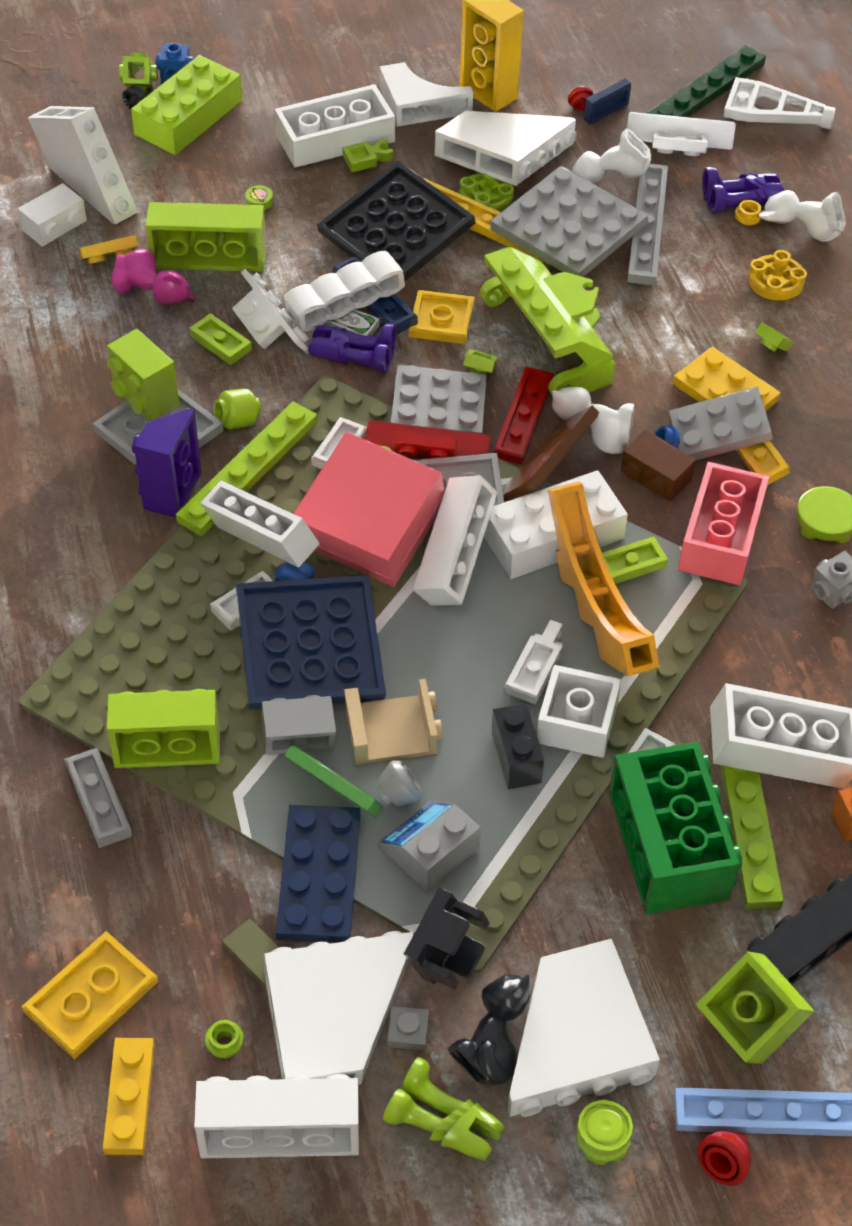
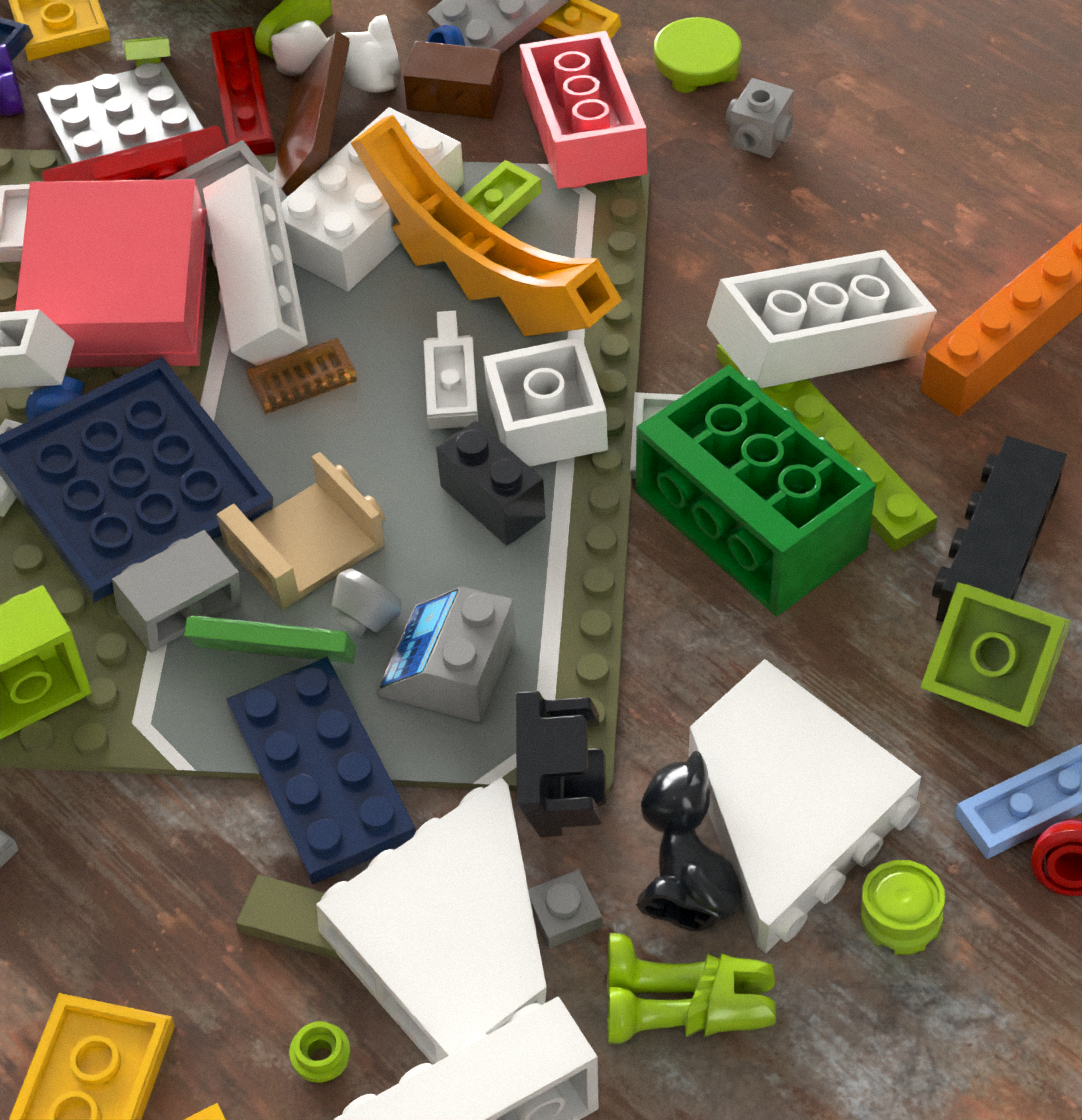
camera: 25 degrees left, 0 degrees up
none -> clear orange tile [247,337,357,414]

